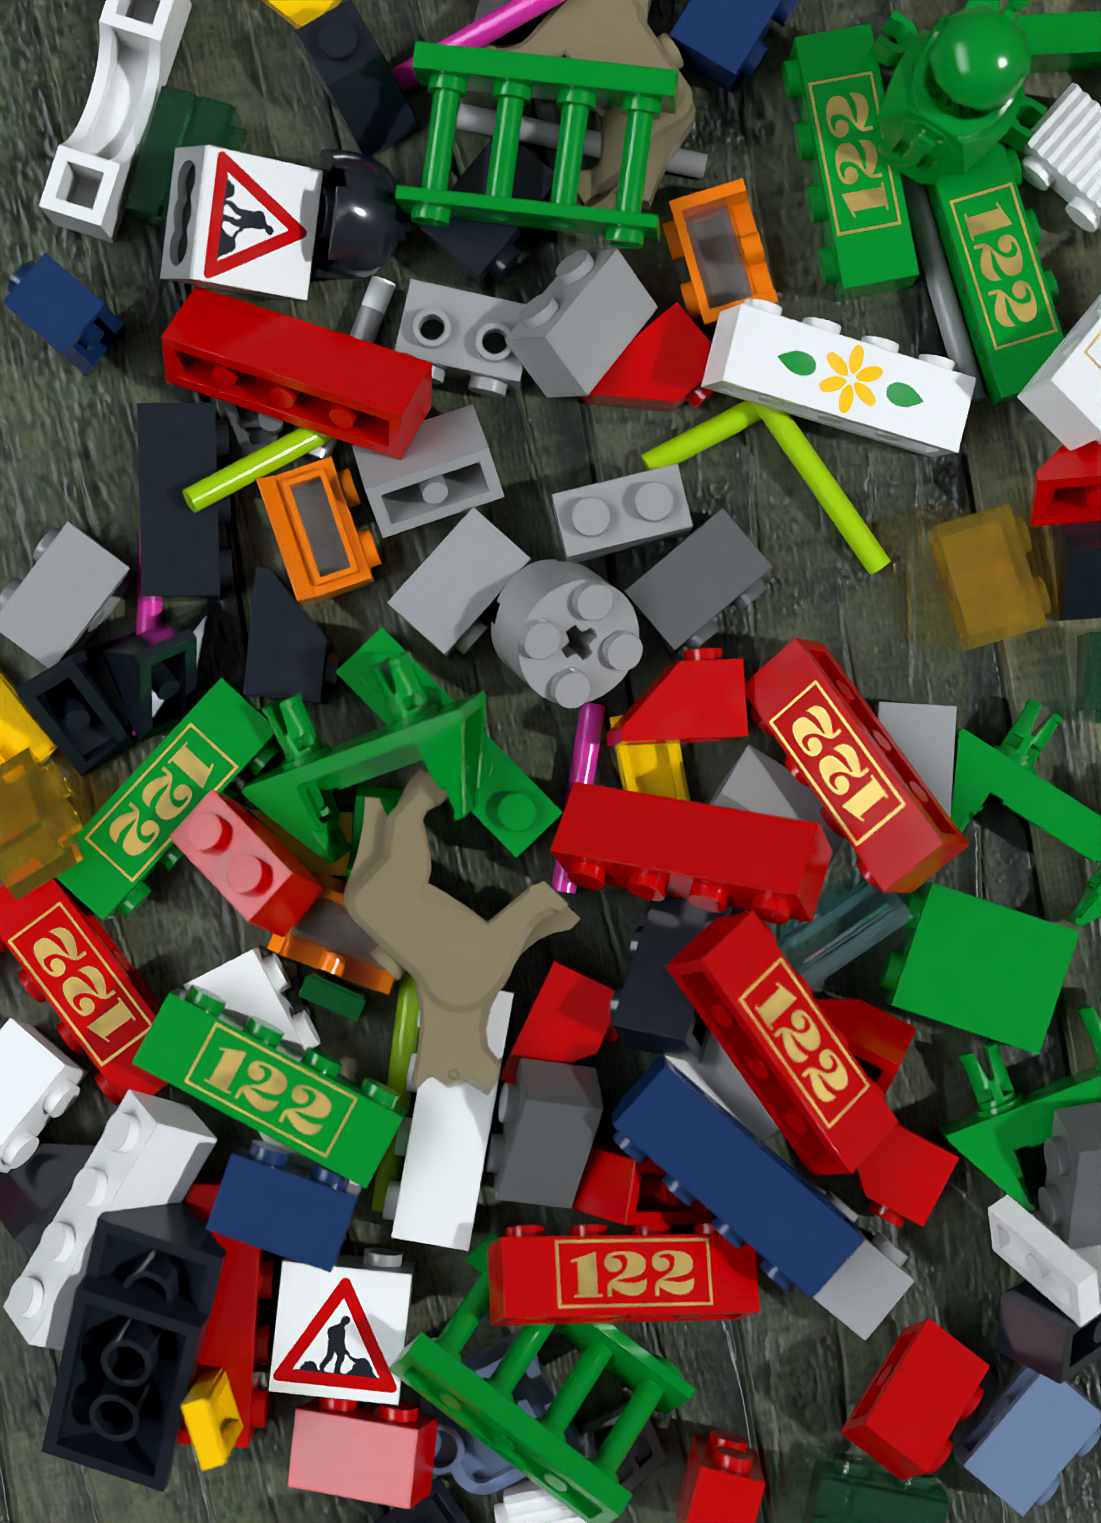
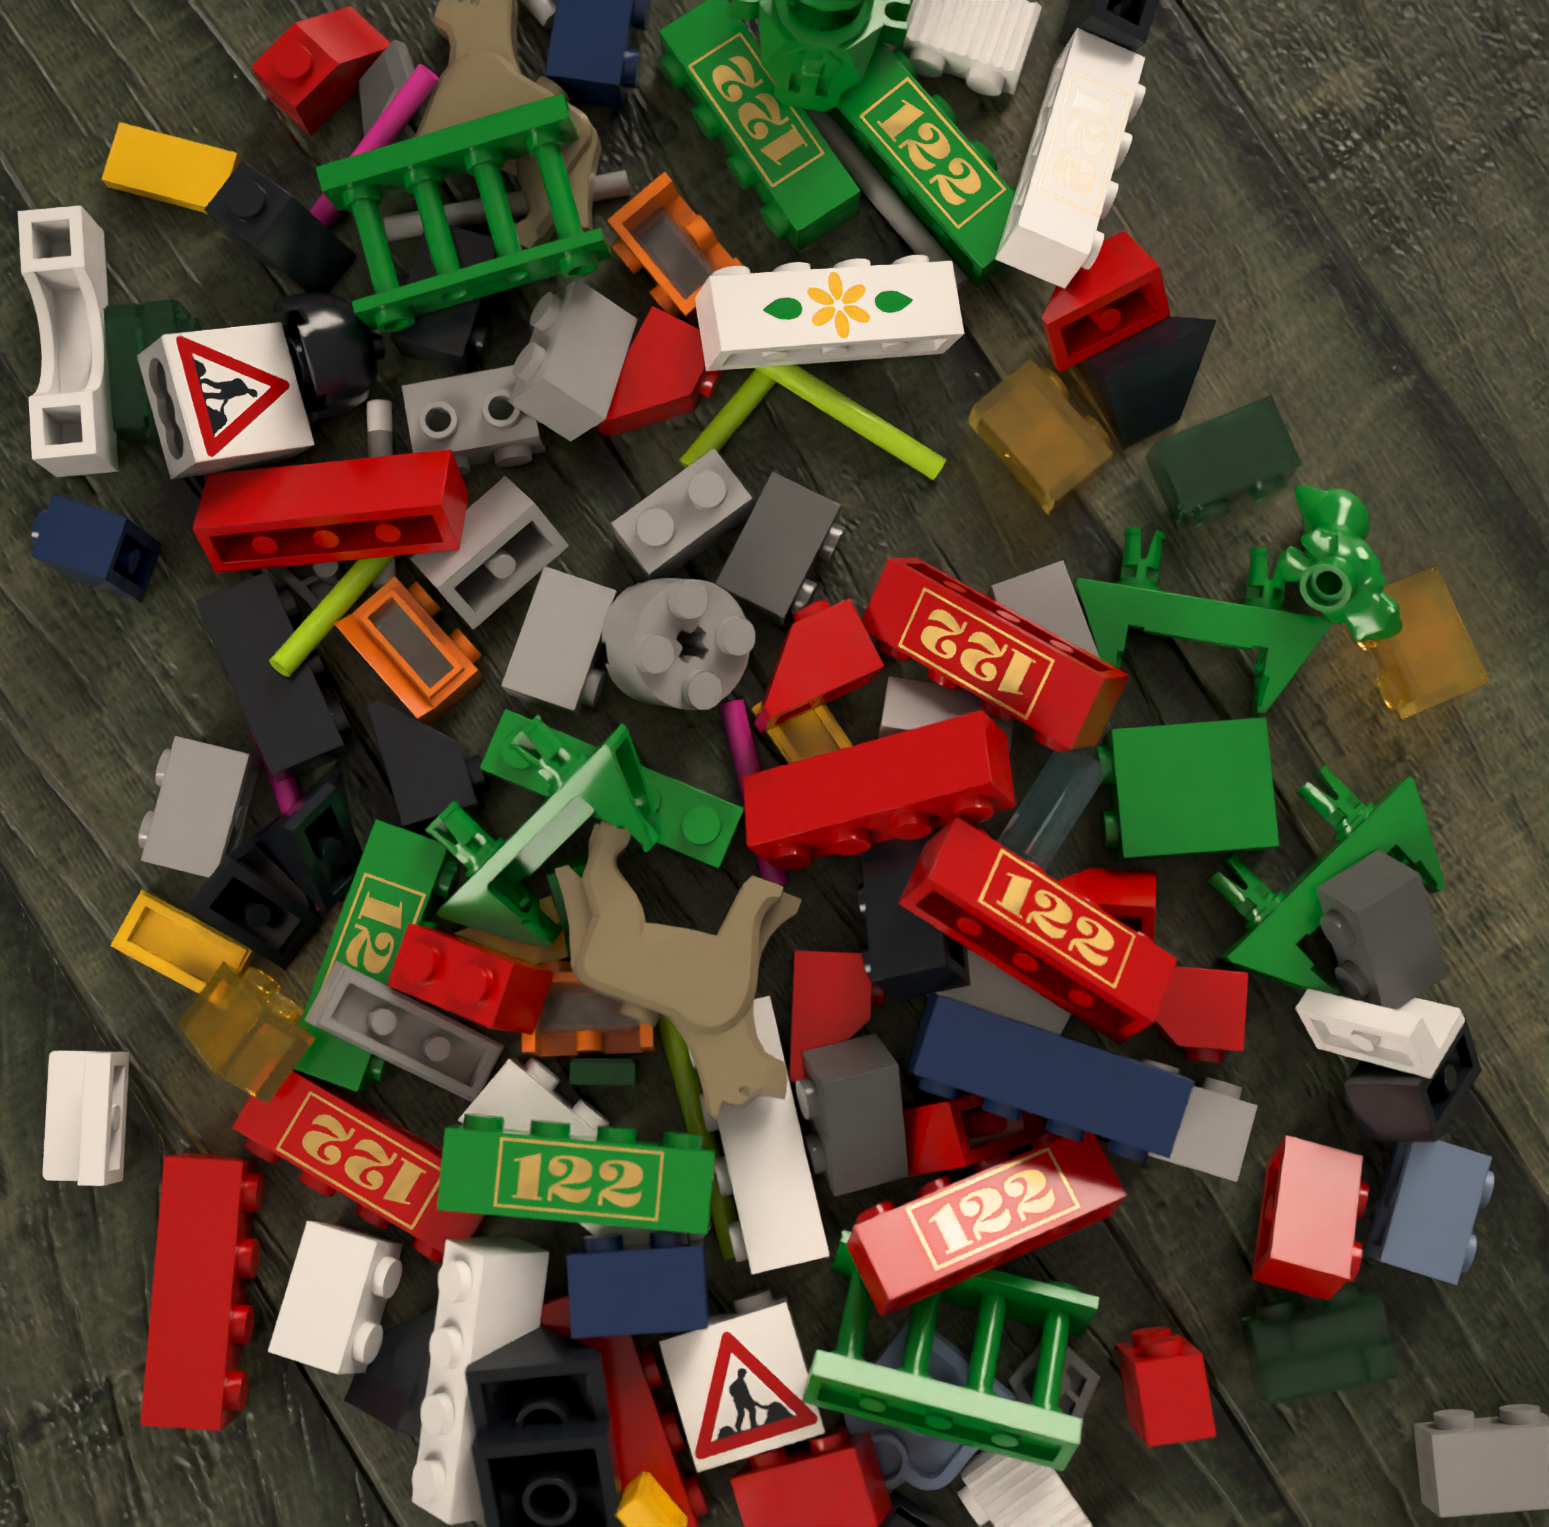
camera: 25 degrees left, 5 degrees down
none -> light grey tile [305,961,505,1102]

